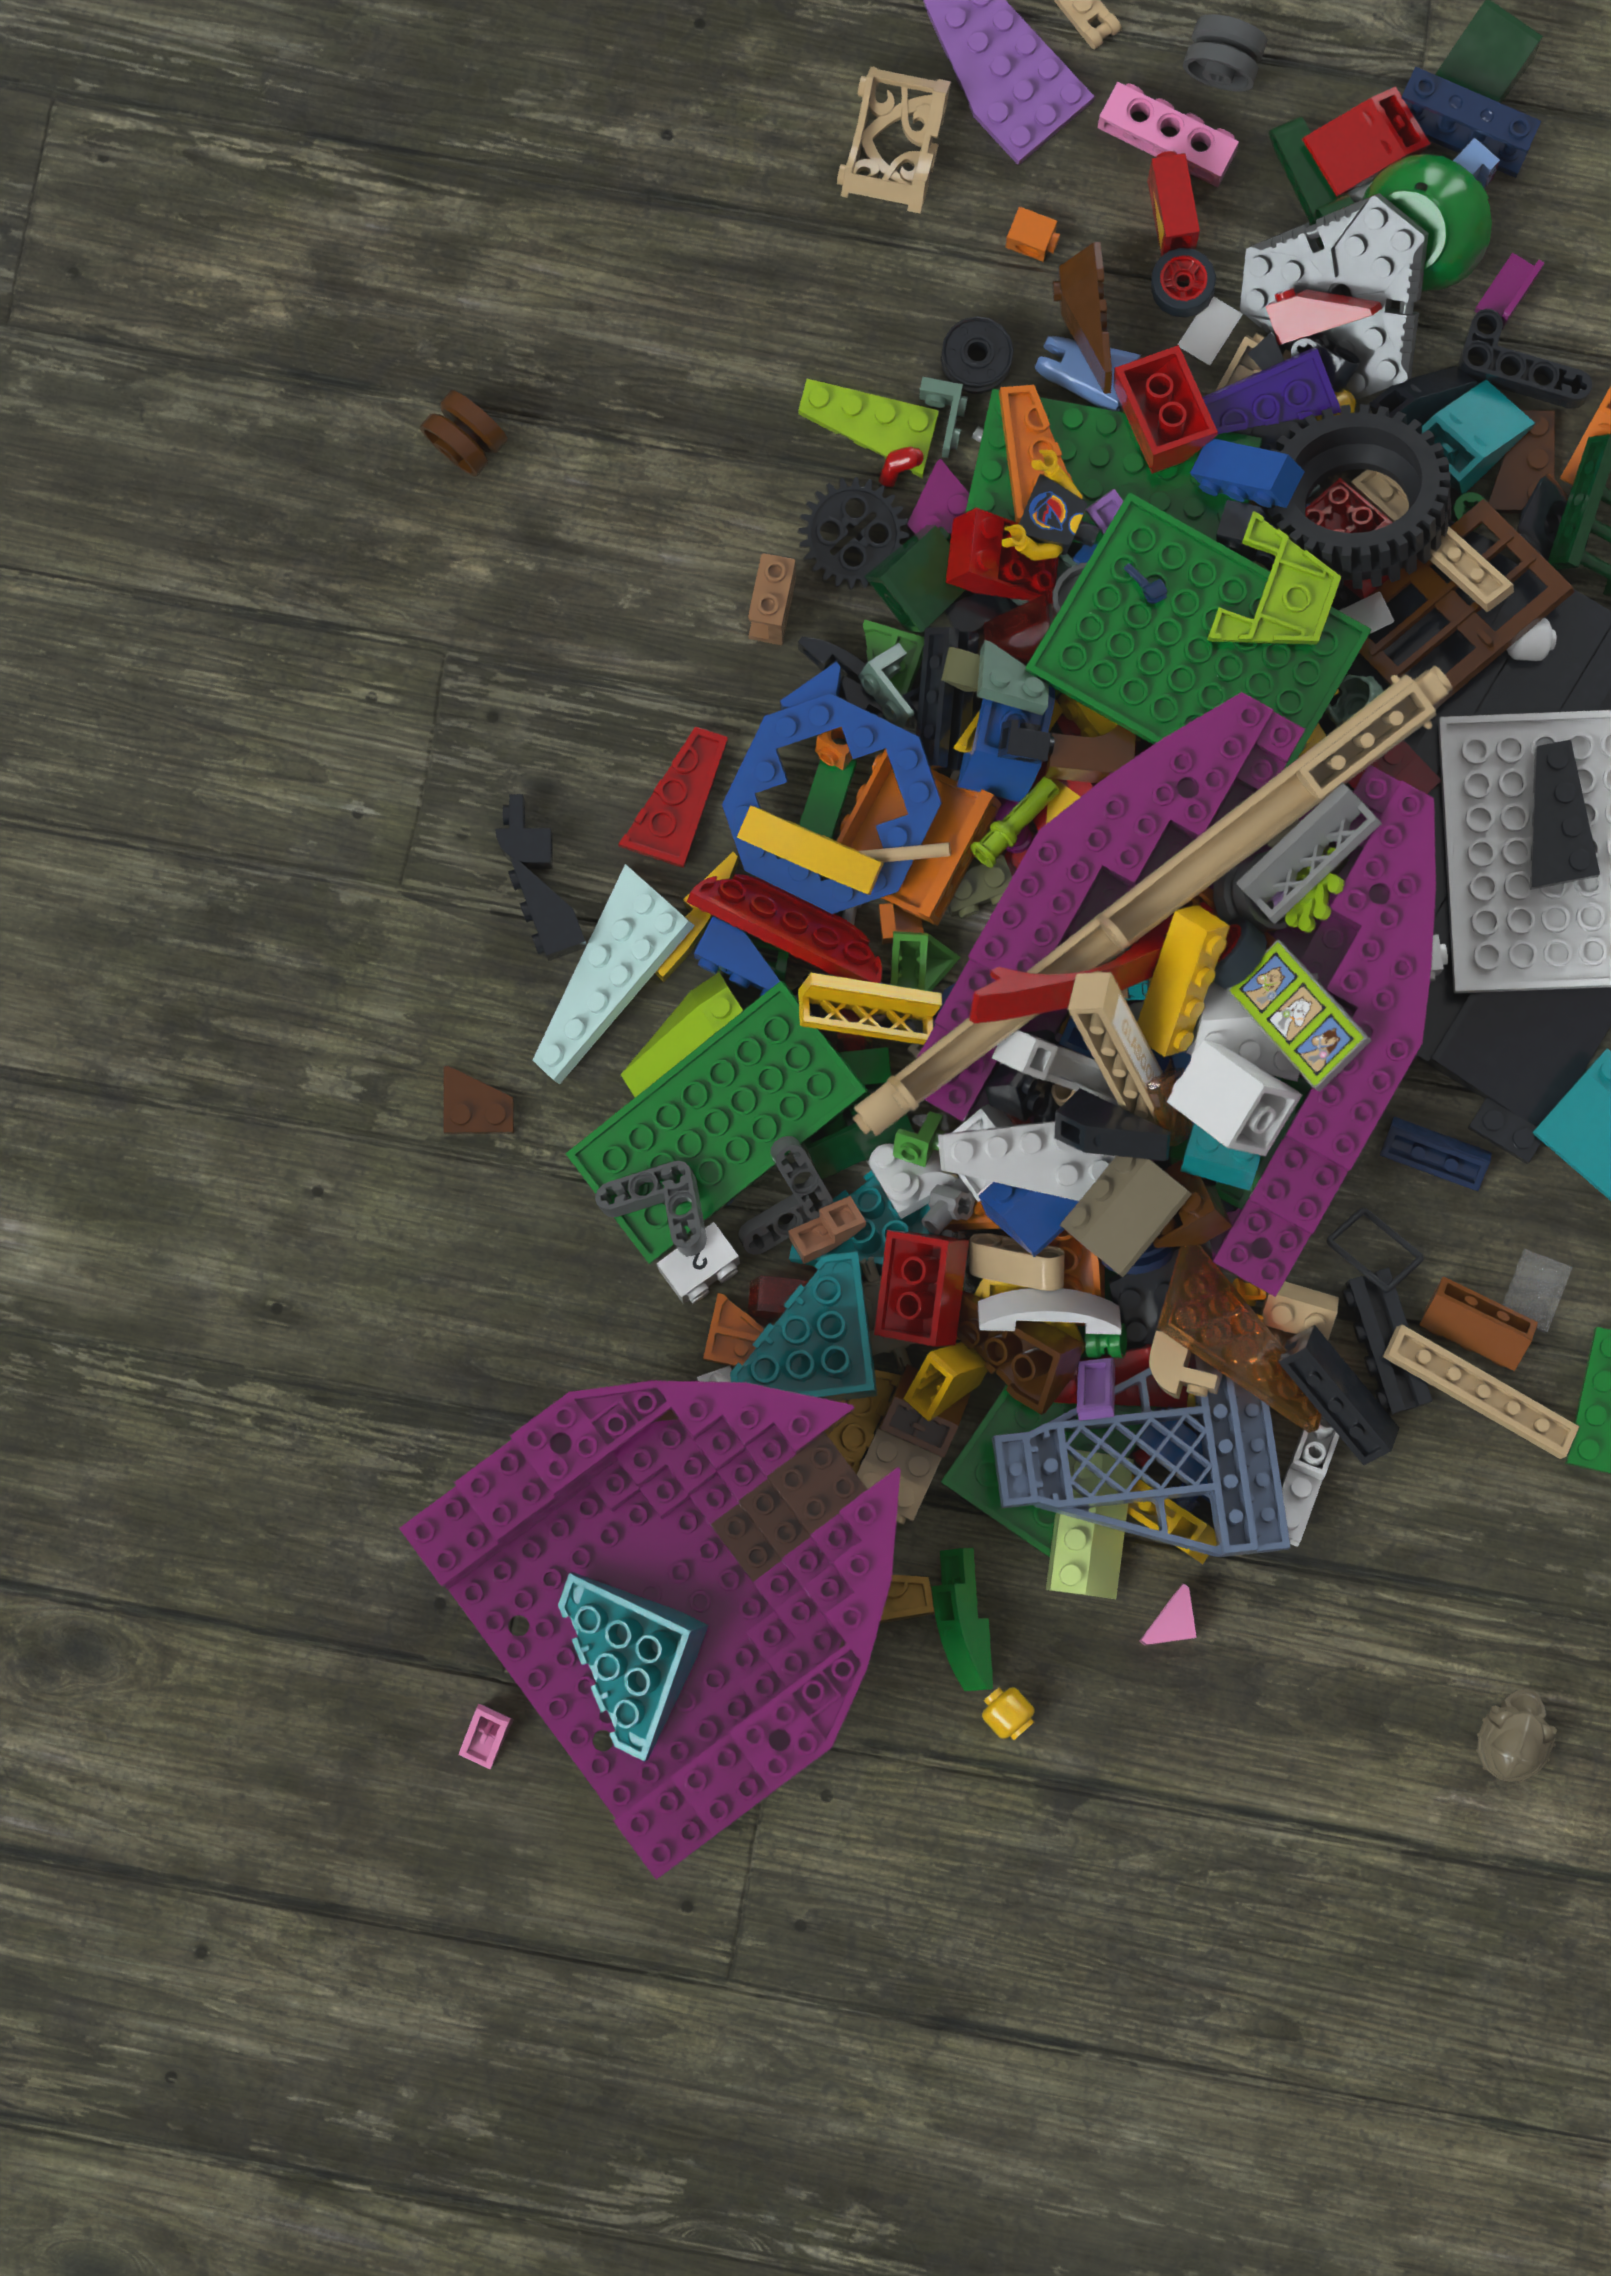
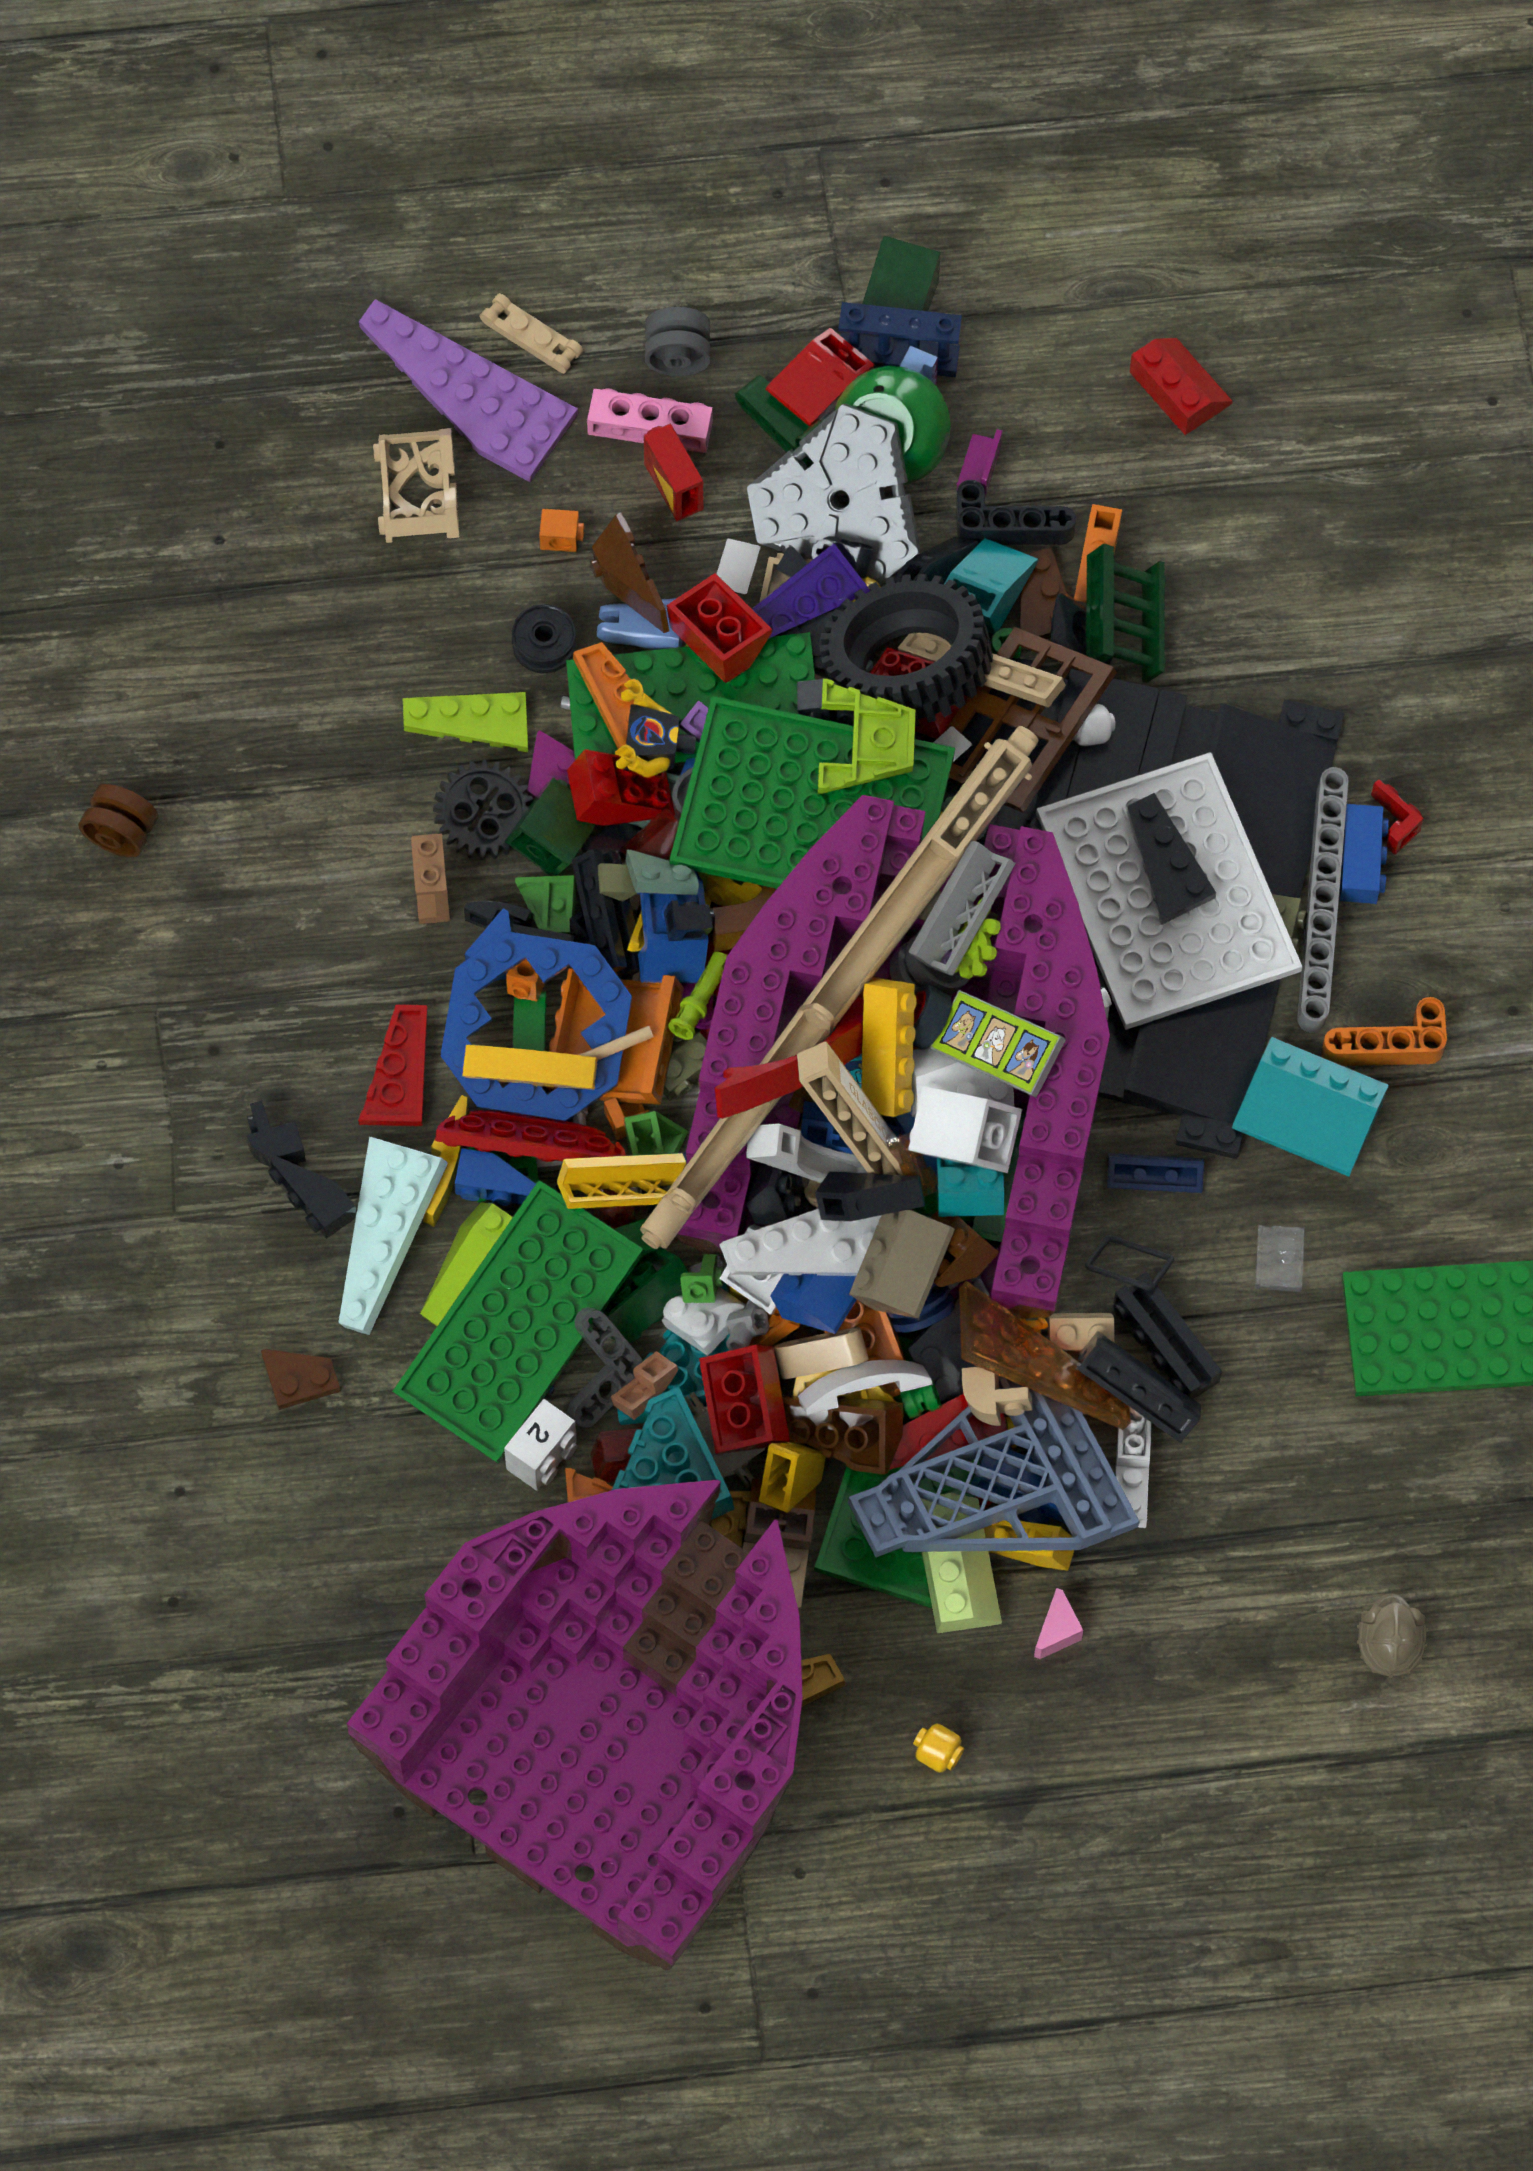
camera: 20 degrees left, 15 degrees down
bright pink slope [458,1704,514,1769] -> none
teal slope [558,1572,708,1761] -> none
dark grey beam [595,1161,707,1256] -> none
sand green bracket [858,643,914,728] -> none
red arm [878,447,924,487] -> none
sand green bracket [919,377,968,458] -> none
green slope [931,1548,993,1691] -> none
medium lavender tile [1077,1357,1115,1421] -> none
dark blue hand [1124,563,1167,604] -> none
wheel [1151,248,1216,318] -> none
blue brick [1190,439,1304,508] -> none
slope [1265,287,1382,345] -> none
tan plate [1383,1324,1579,1459] -> none
dark orange brick [1419,1276,1538,1371] -> none

